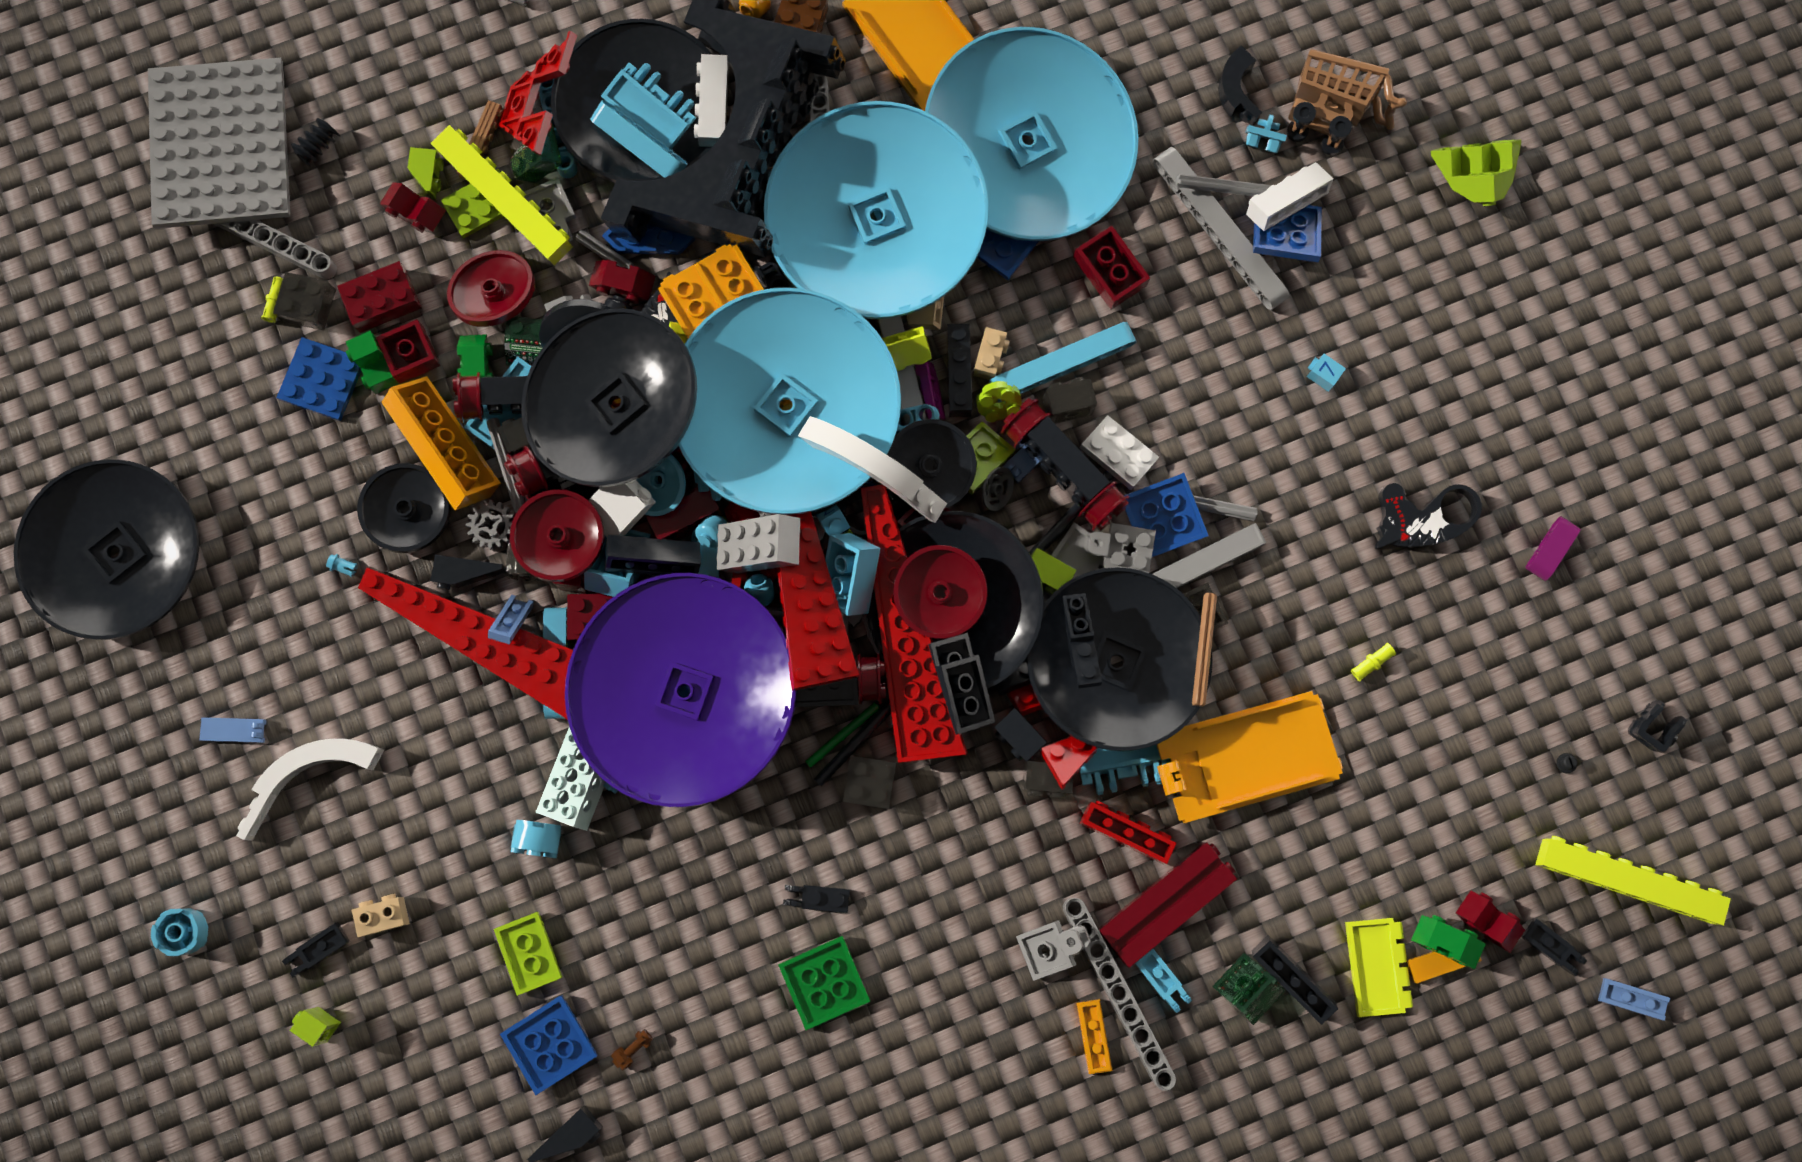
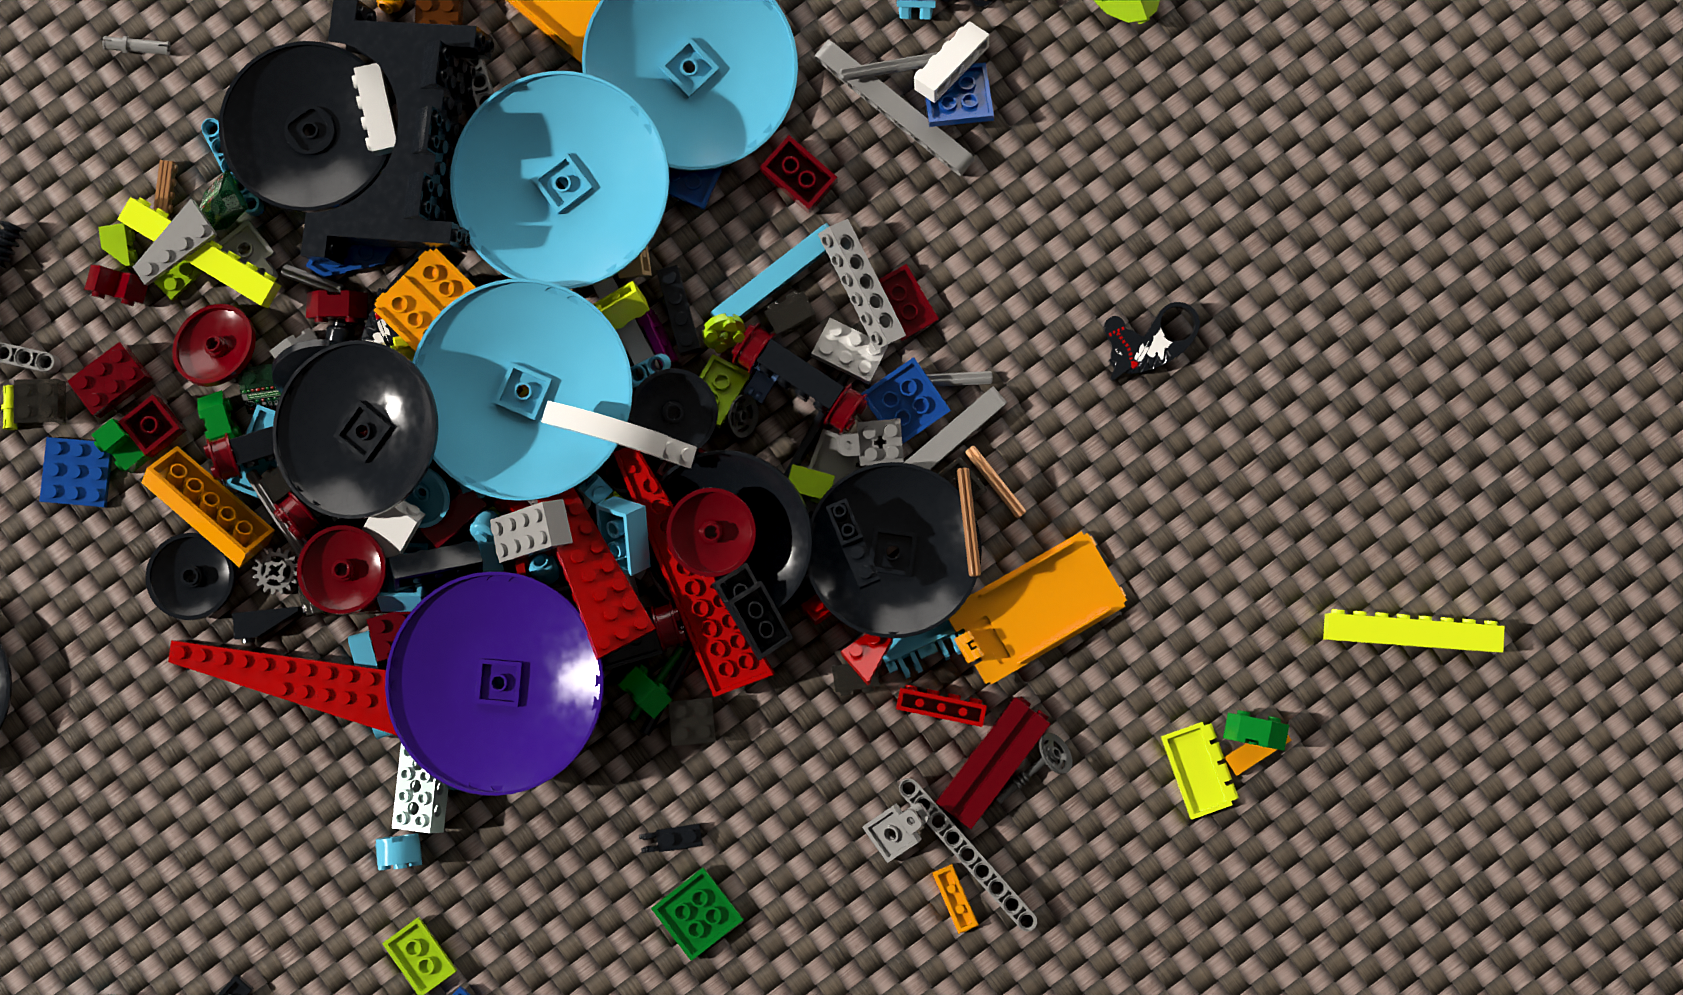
camera: 10 degrees left, 5 degrees up
medium blue hinge [199,717,266,743] -> none
white arch [236,739,384,841] -> none
medium azure pin [326,554,358,577] -> none
tan brick [352,894,410,937] -> none
medium blue hinge [488,595,533,644] -> none
red wing [499,31,577,155] -> none
medium azure beam [590,100,688,177] -> none
medium azure hinge [601,62,696,150] -> none
black piece [754,257,790,289] -> none
tan brick [973,327,1010,380] -> none
black slope [994,708,1047,761] -> none
medium azure hinge [1135,949,1192,1013] -> none
clear green slope [1212,953,1285,1025] -> none
black brick [1251,935,1338,1025] -> none
medium azure brick [1307,354,1346,392] -> none
neon yellow pin [1351,643,1396,682] -> none
dark red brick [1456,890,1525,953] -> none
black hinge [1521,918,1587,977] -> none
magenta beam [1525,516,1581,581] -> none
black piece [1556,753,1578,774] -> none
medium blue hinge [1598,978,1670,1021] -> none
black piece [1628,700,1687,752] -> none
none -> light grey wing [133,199,217,286]
none -> green brick [614,662,672,719]
none -> light grey brick [818,219,906,350]
none -> dark red plate [879,264,939,342]
none -> light nougat axle [965,445,1026,518]
none -> dark grey dish [994,733,1072,804]

